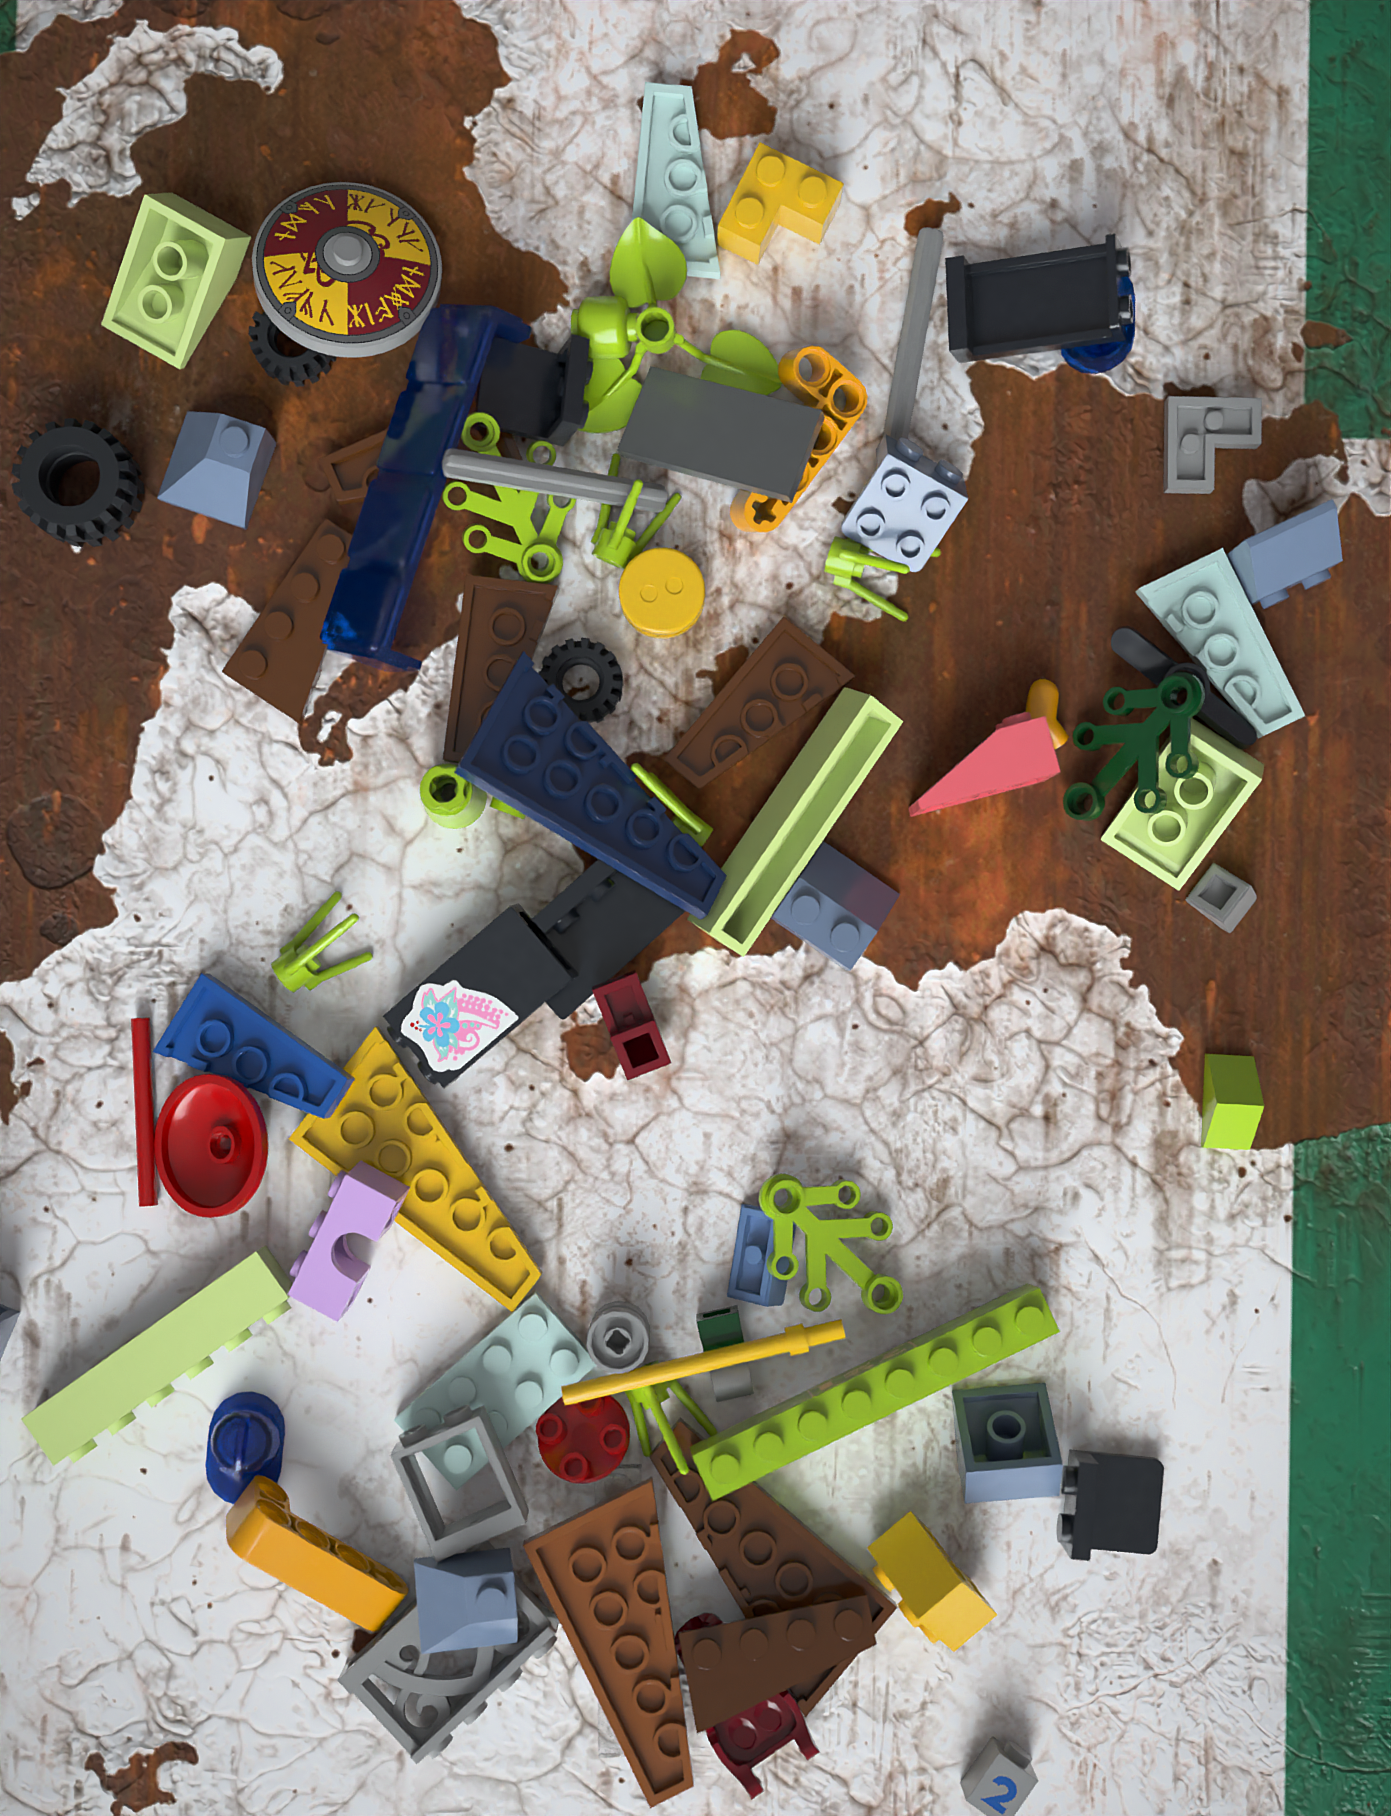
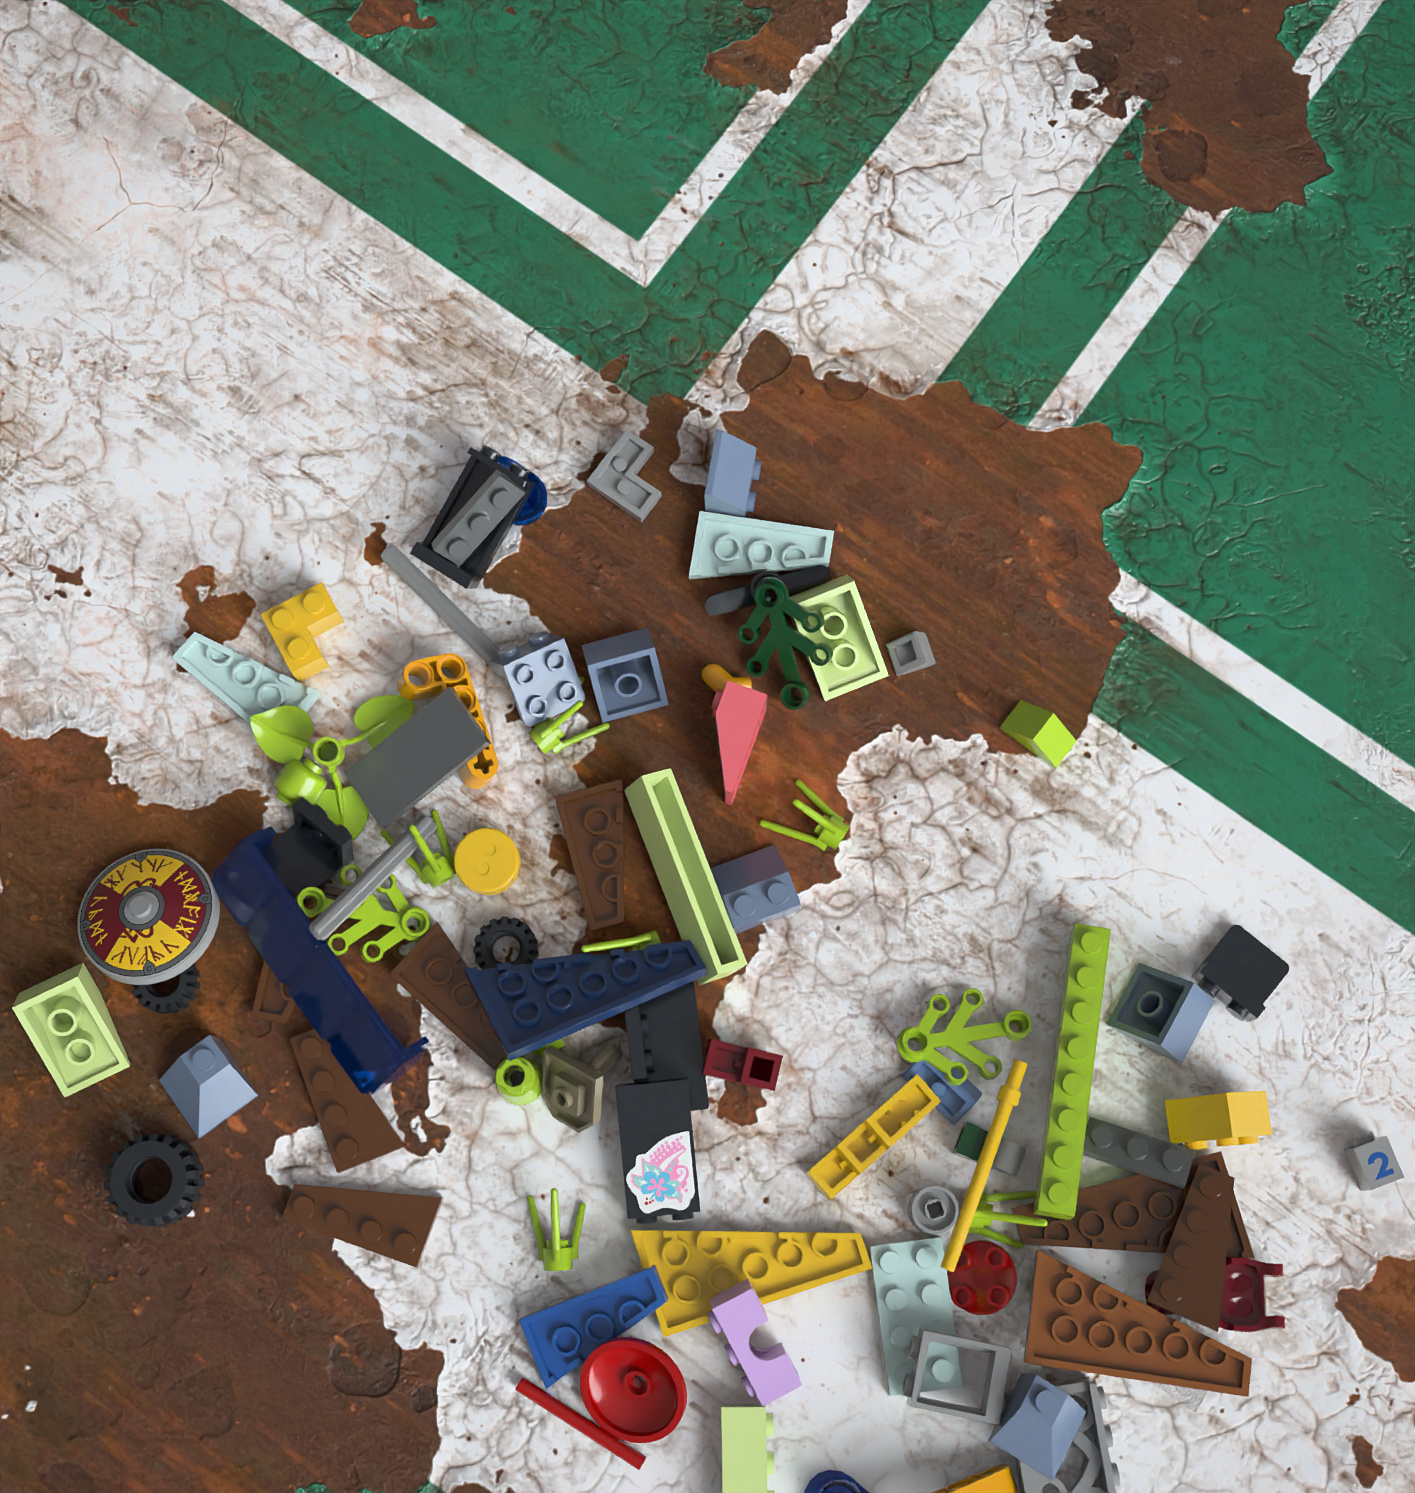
camera: 50 degrees left, 10 degrees down
none -> reddish brown wing [281,1184,443,1268]
none -> plate [431,469,525,566]
none -> dark tan piece [541,1043,622,1133]
none -> sand blue slope [581,627,669,723]
none -> lime plant [759,780,850,851]
none -> yellow slope [805,1074,941,1201]
none -> dark grey plate [1083,1117,1196,1189]

